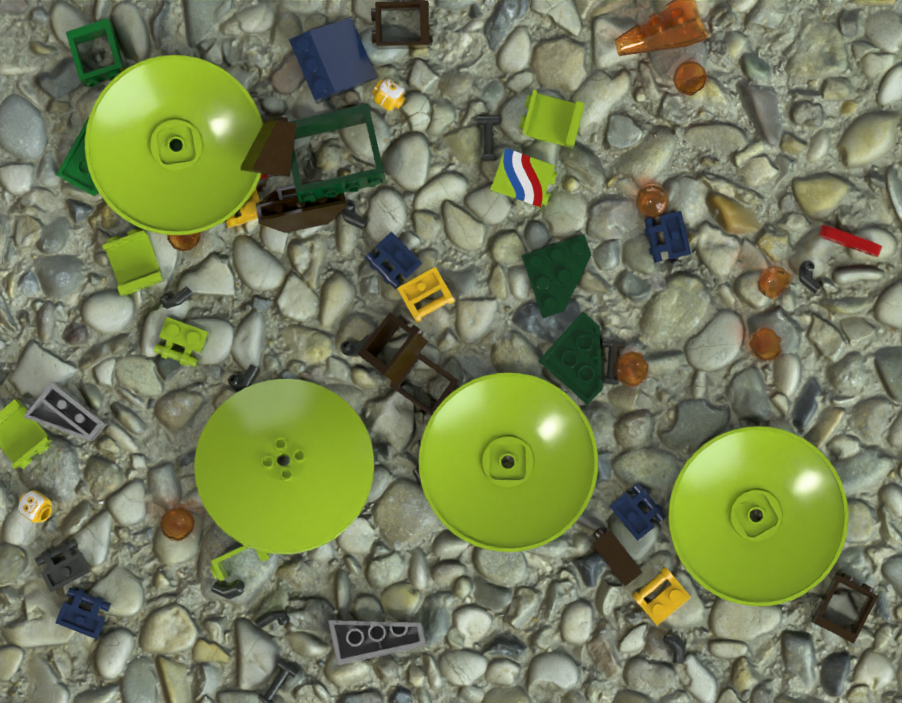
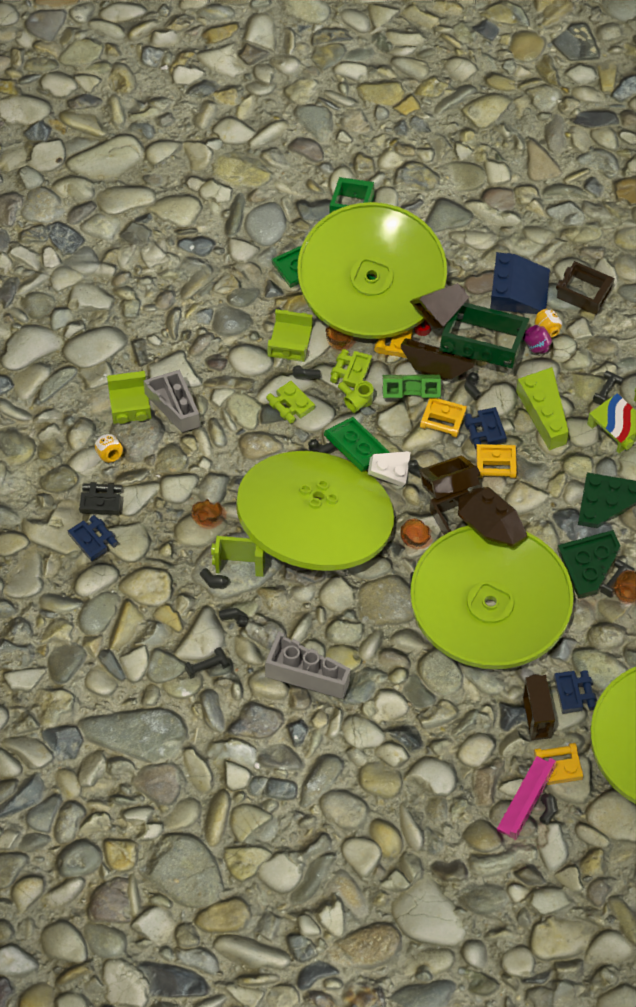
camera: 25 degrees right, 30 degrees down
none -> green tile [324,417,390,472]
none -> lime plate [330,349,372,388]
none -> lime piece [338,381,374,413]
none -> white wing [368,451,410,487]
none -> bright green arch [382,375,441,398]
none -> clear orange hair [400,518,431,548]
none -> yellow plate [420,398,467,438]
none -> dark brown wedge [458,487,528,547]
none -> dark pink fence [497,756,556,840]
none -> lime wedge [516,367,569,451]
none -> magenta head [524,325,552,354]

